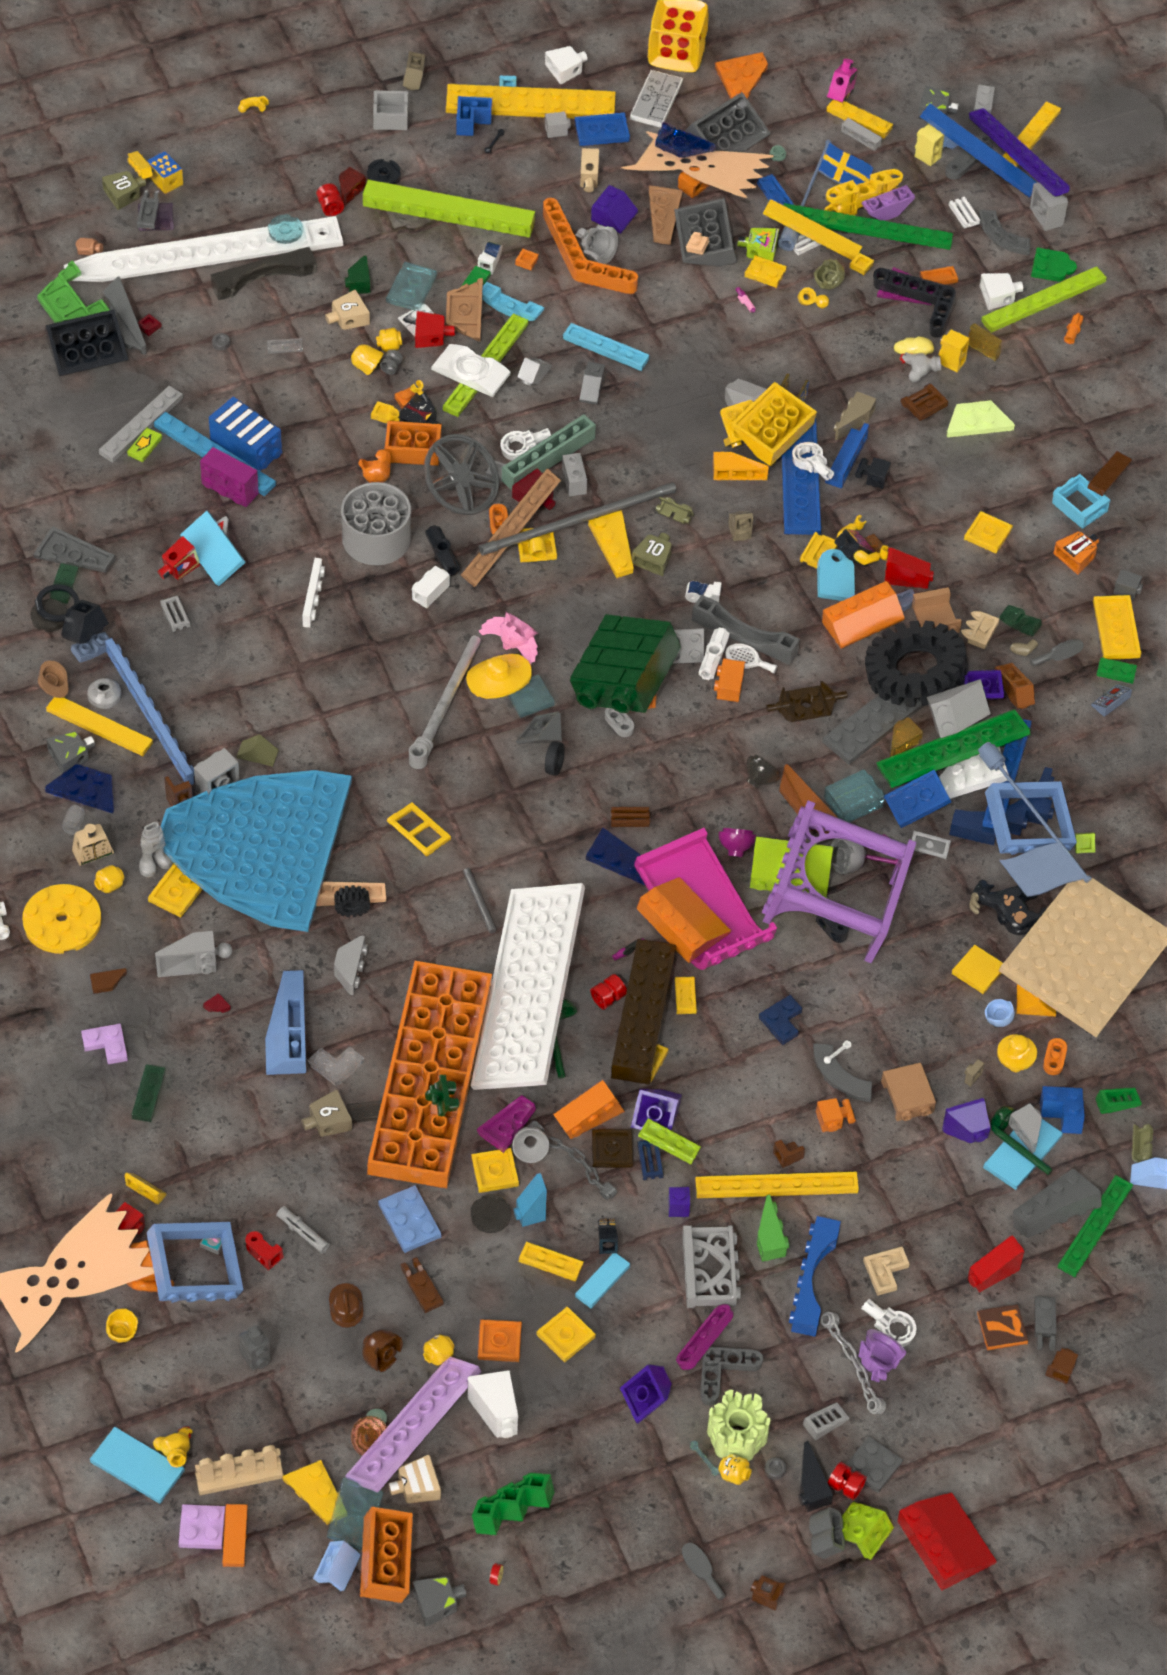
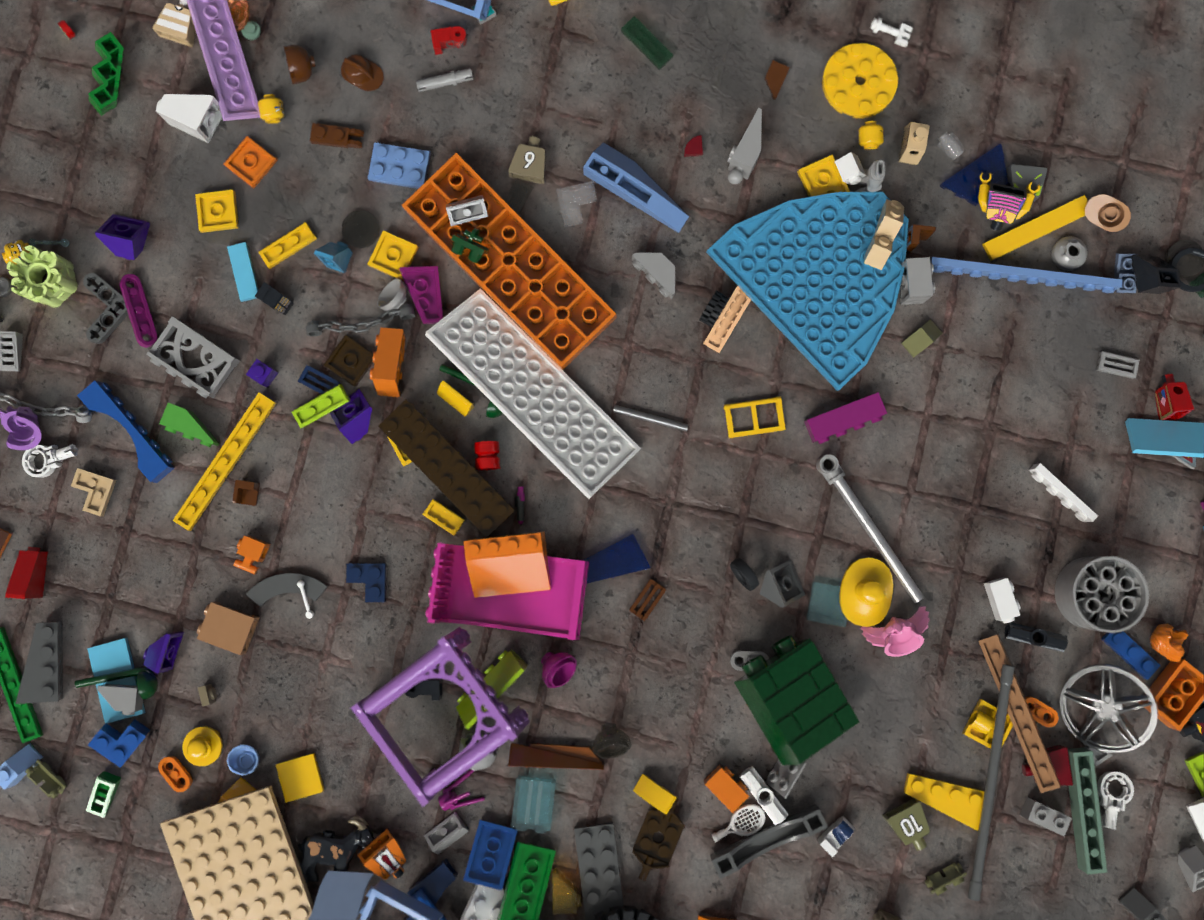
camera: 130 degrees right, 30 degrees up
lavender plate [81,1024,128,1064] -> none
none -> orange torso [358,829,406,880]
none -> yellow slope [437,380,474,417]
none -> light grey slope [446,195,488,226]
none -> yellow slope [633,774,677,814]
none -> magenta brick [804,392,887,444]
none -> white brick [835,152,866,185]
none -> tan arch [864,199,904,270]
none -> torso [978,172,1040,231]
none -> blue plate [1101,631,1161,680]

